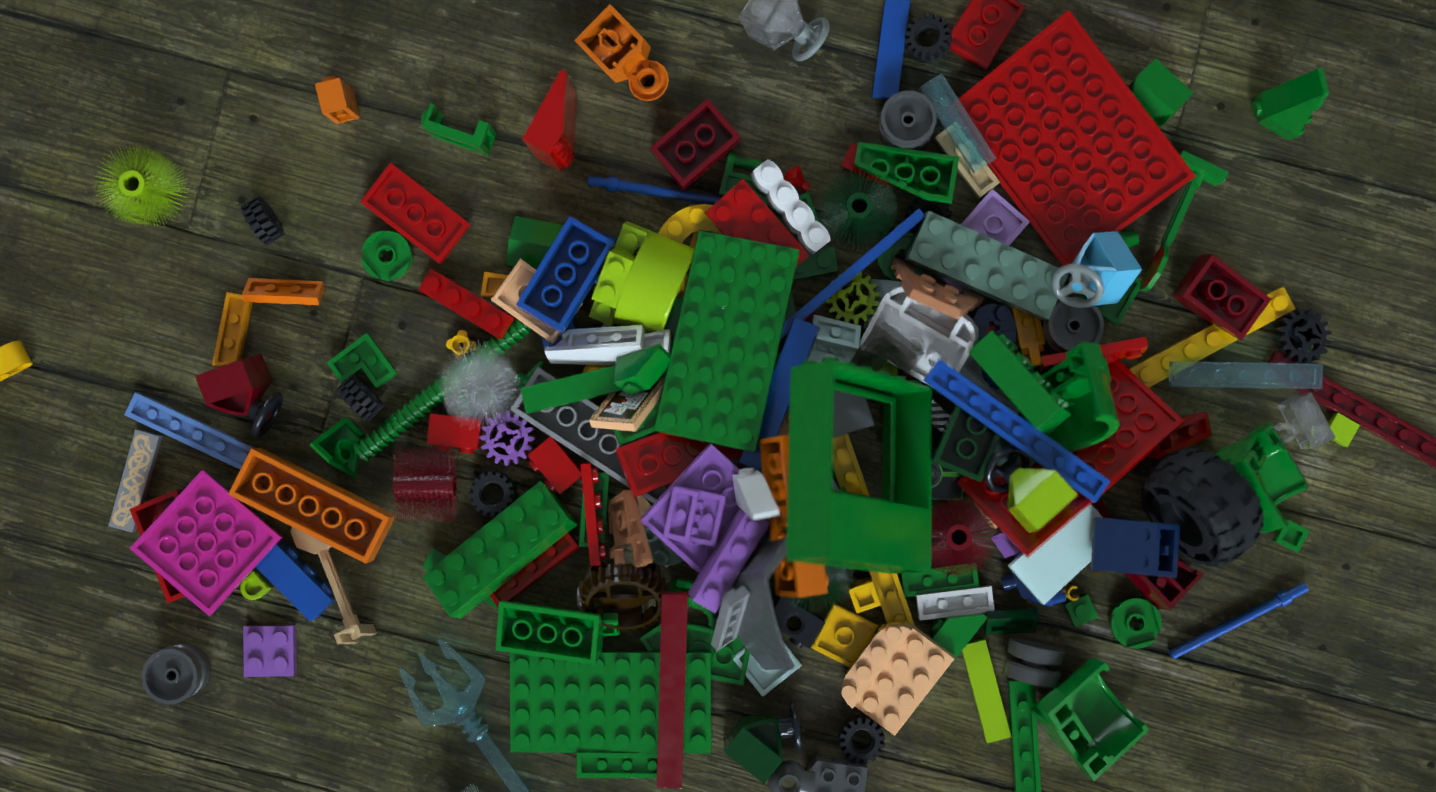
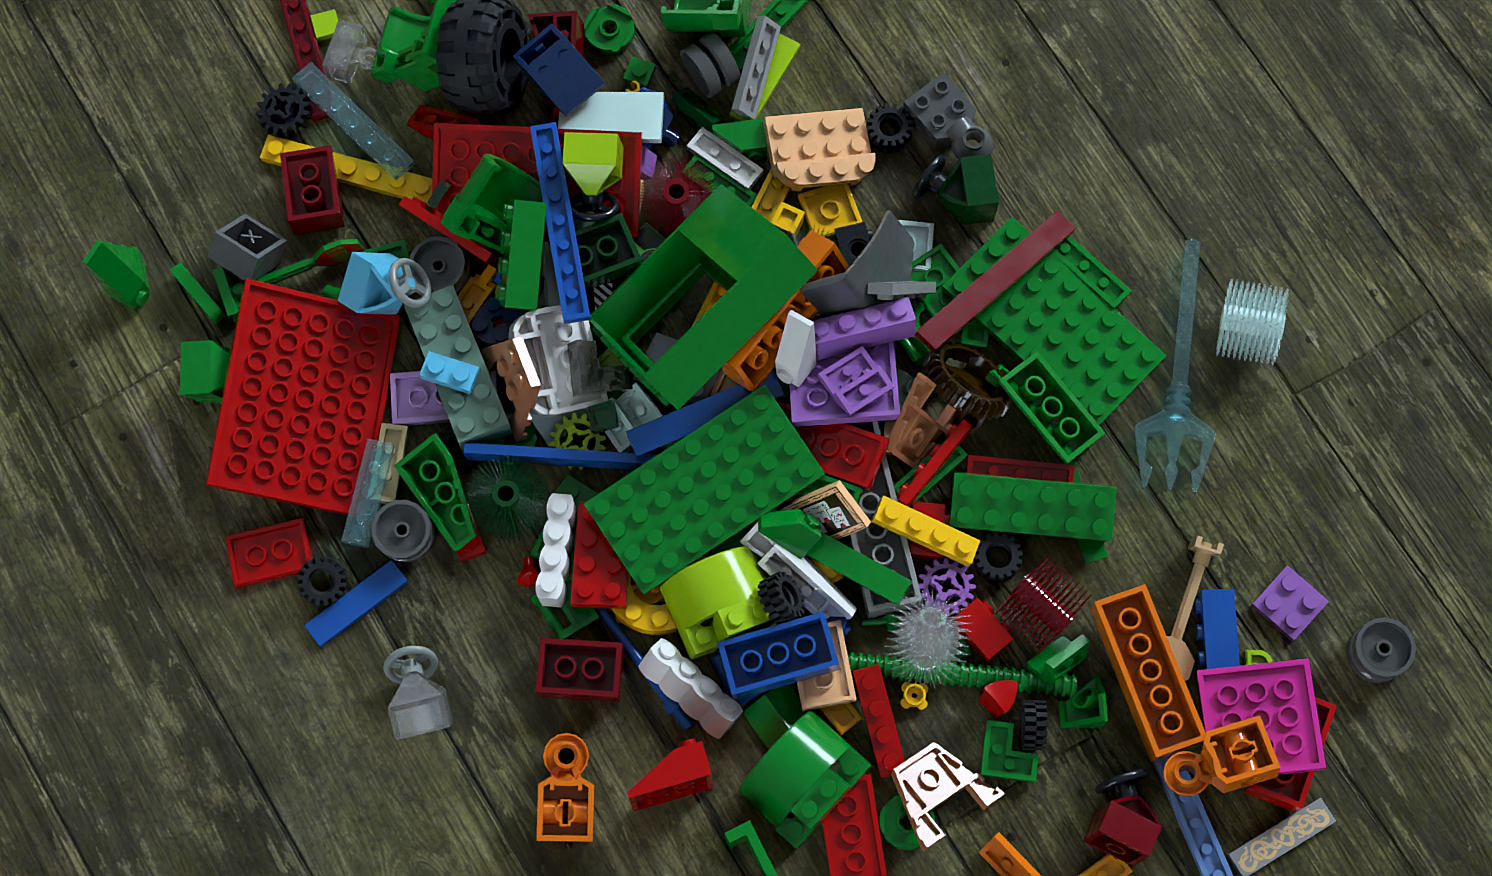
camera: 135 degrees left, 15 degrees down
none -> green beam [169,262,226,325]
none -> dark grey brick [208,214,287,280]
none -> medium azure plate [419,351,480,395]
none -> clear green tile [427,180,451,209]
none -> clear green tile [587,400,619,434]
none -> white brick [638,638,743,739]
none -> light grey plate [731,16,781,120]
none -> green piece [738,711,872,849]
none -> black tyre [757,571,805,624]
none -> yellow plate [871,495,980,567]
none -> wing [891,742,1005,852]
none -> red tile [978,680,1017,720]
none -> green panel [1027,634,1090,686]
none -> orange brick [1163,715,1281,796]

